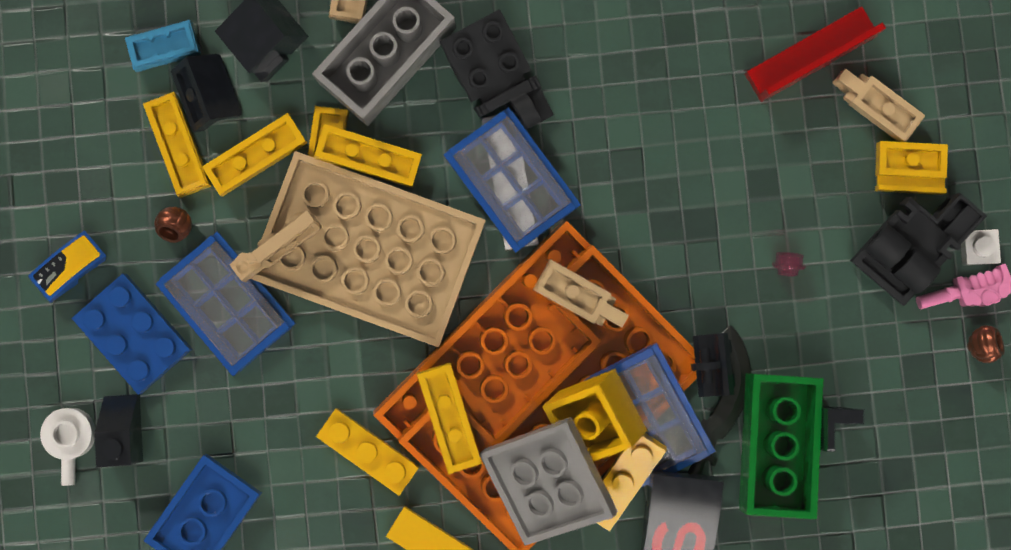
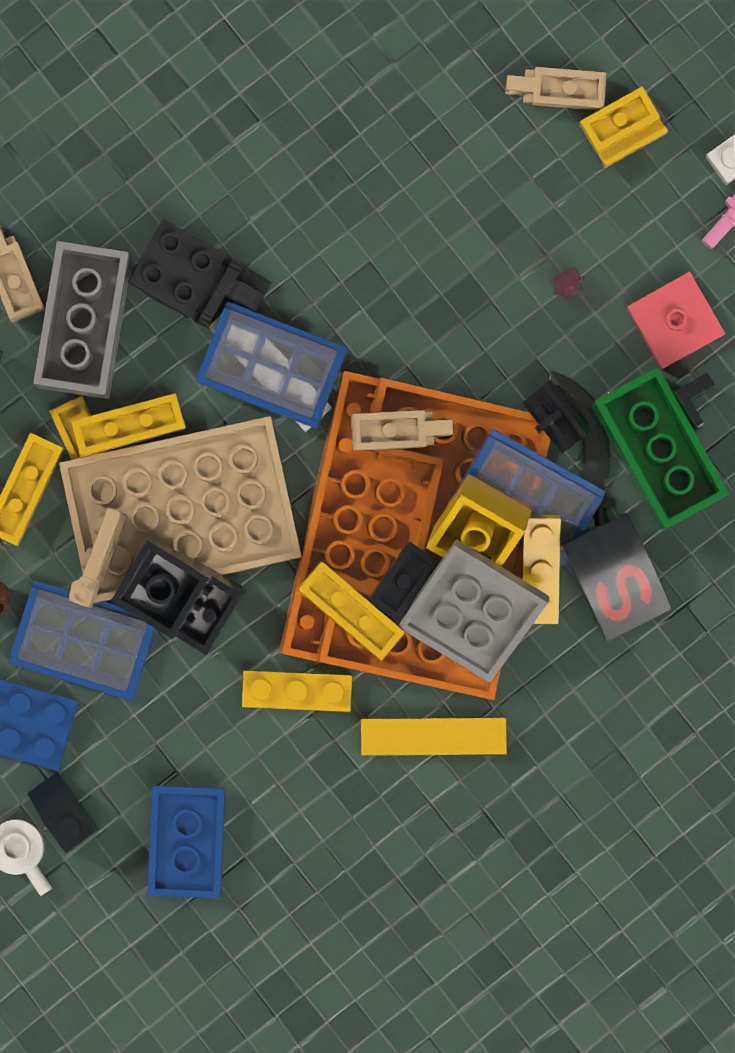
camera: 25 degrees left, 0 degrees up
red panel [745,6,886,103] -> none
black plate [850,193,987,306] -> none
none -> black slope [111,539,247,655]
none -> black plate [367,541,439,622]
none -> coral plate [626,272,725,370]

